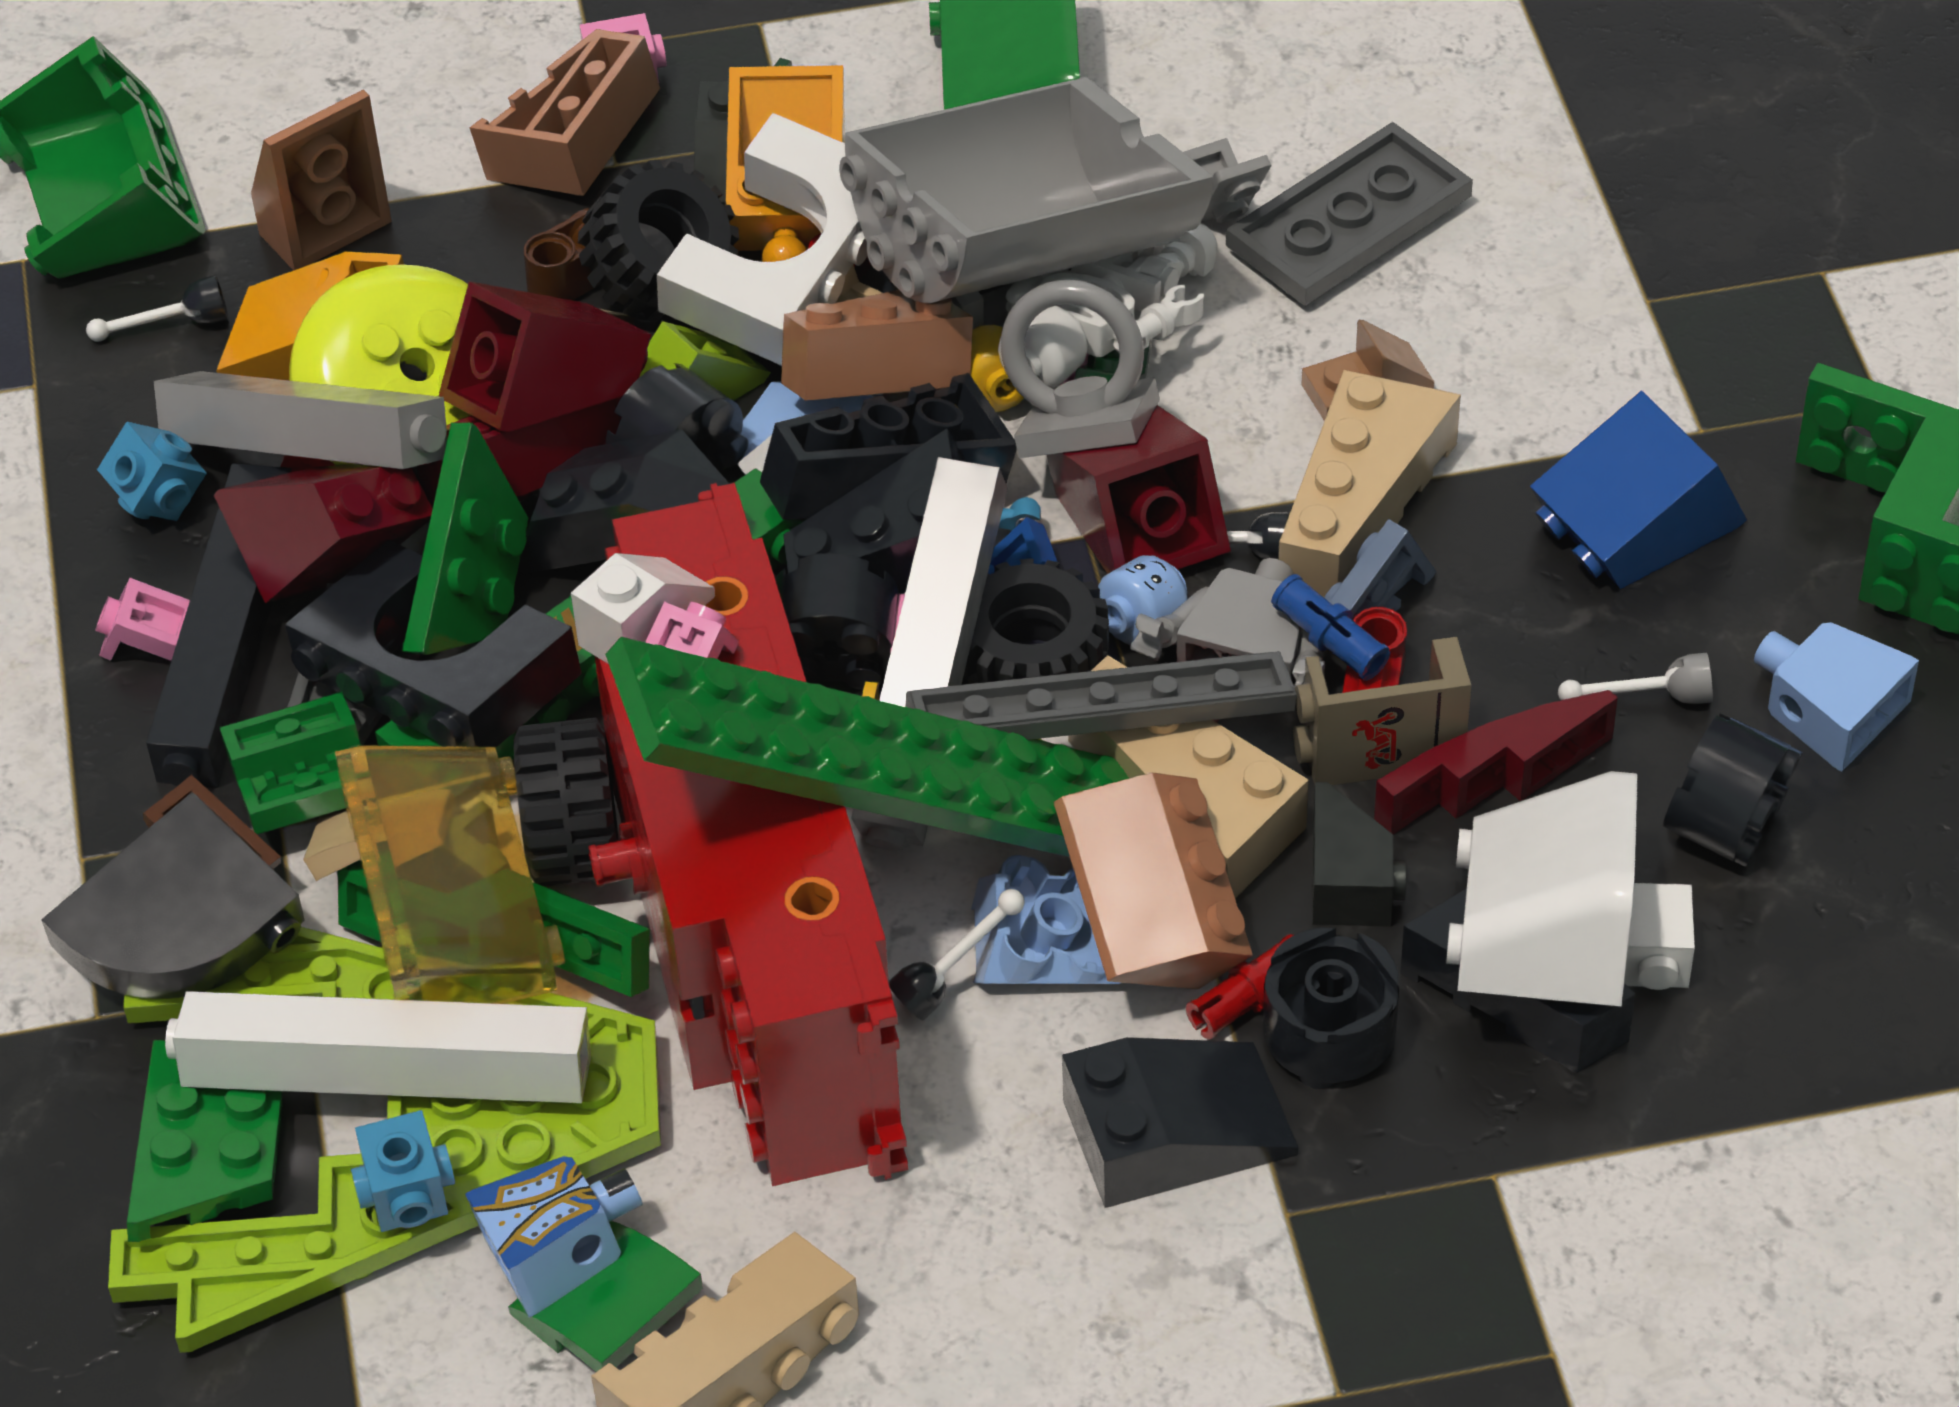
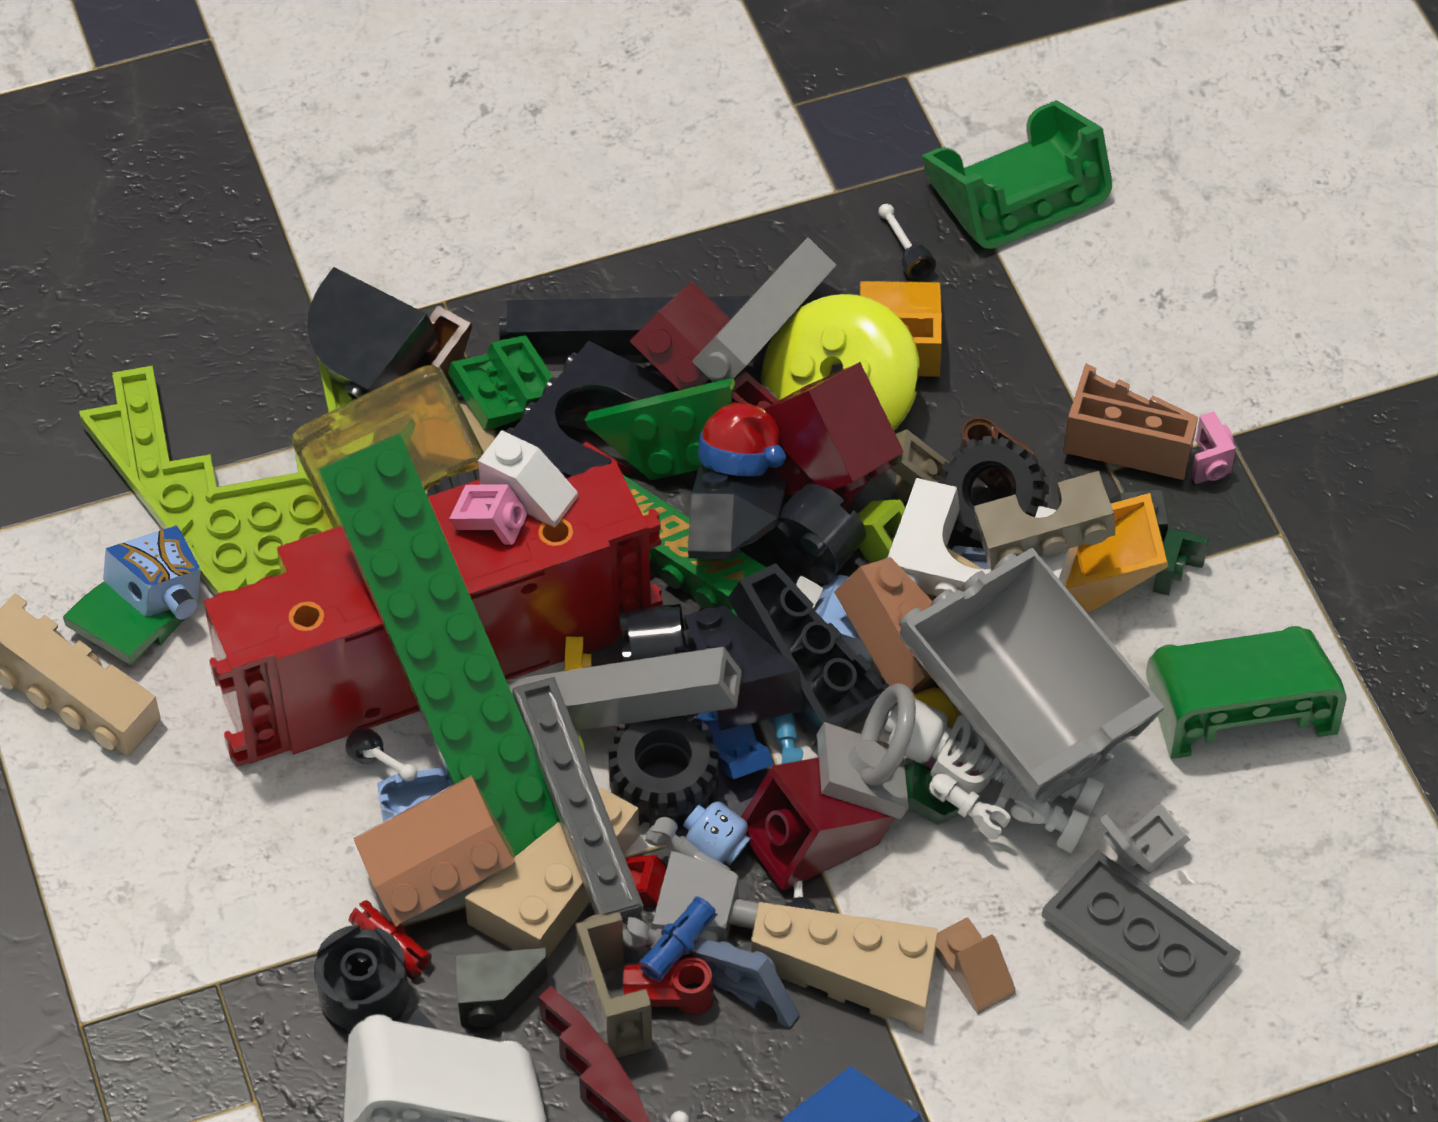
camera: 80 degrees right, 5 degrees up
bright pink bracket [95,578,190,661] -> none
dark azure brick [97,422,207,521] -> none
green wing [127,1040,283,1242] -> none
white brick [165,991,591,1103] -> none
nougat slope [251,89,392,270] -> none
dark azure brick [351,1110,455,1232] -> none
black slope [1062,1037,1299,1208] -> none
none -> red piece [698,403,786,476]
none -> dark tan arch [974,471,1115,570]

